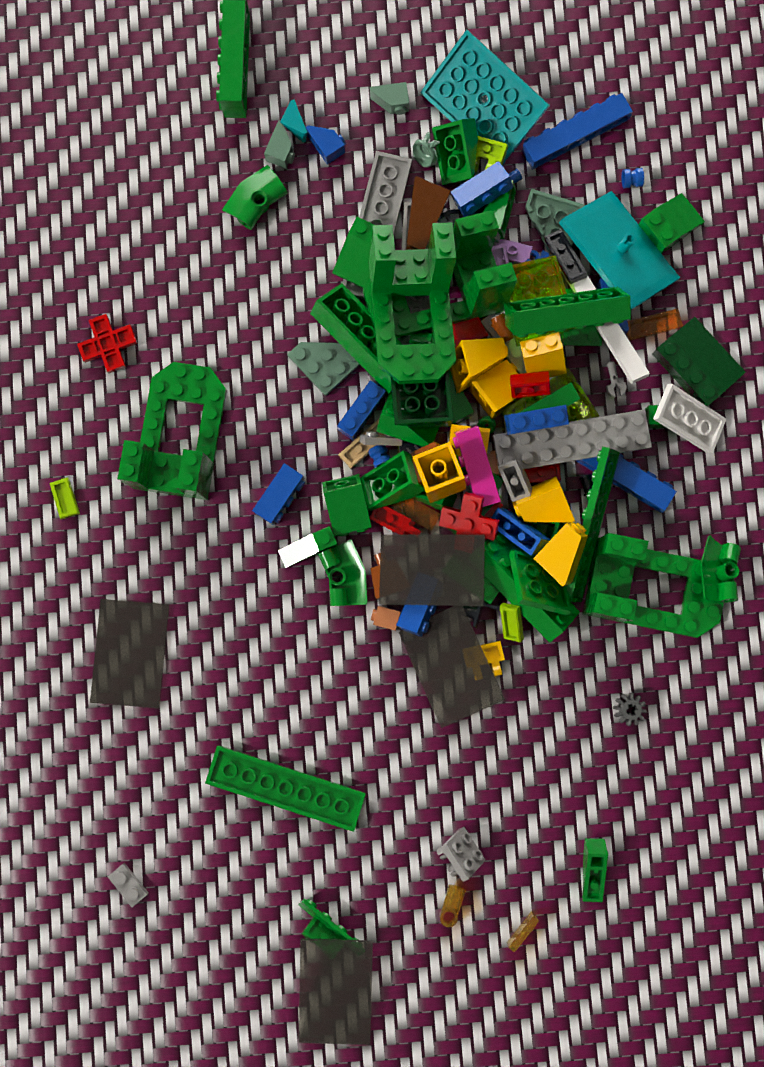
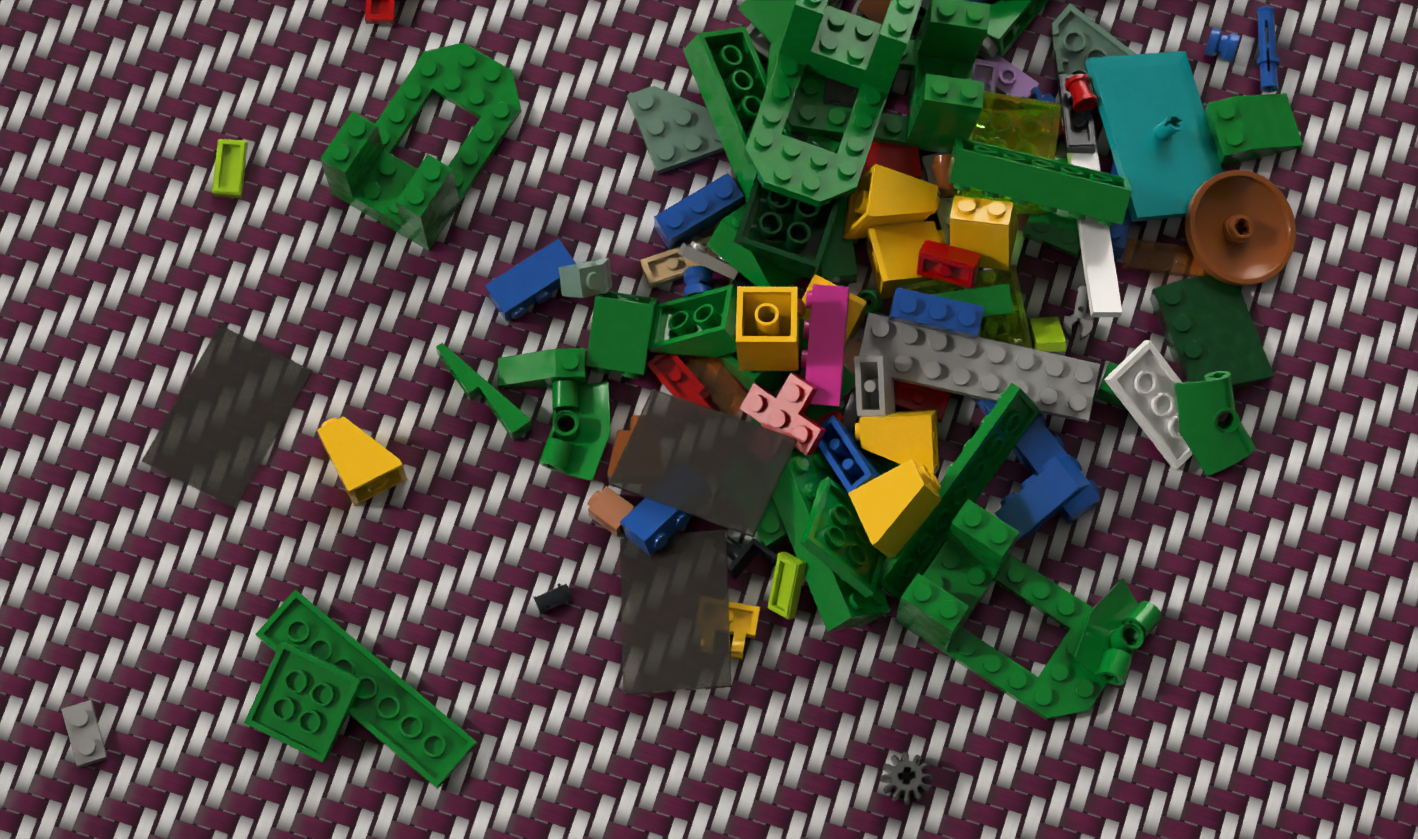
camera: 15 degrees right, 10 degrees down
none -> green plate [244,641,364,763]
none -> yellow slope [317,416,407,506]
none -> green slope [436,343,533,441]
none -> black pin [533,583,574,615]
none -> sand green slope [559,258,612,298]
none -> blue brick [994,456,1090,541]
none -> lime tile [1029,316,1066,353]
none -> red bush [1064,74,1098,113]
none -> green panel [1174,371,1256,476]
none -> dark orange dish [1185,170,1296,287]
none -> blue pin [1256,6,1280,93]

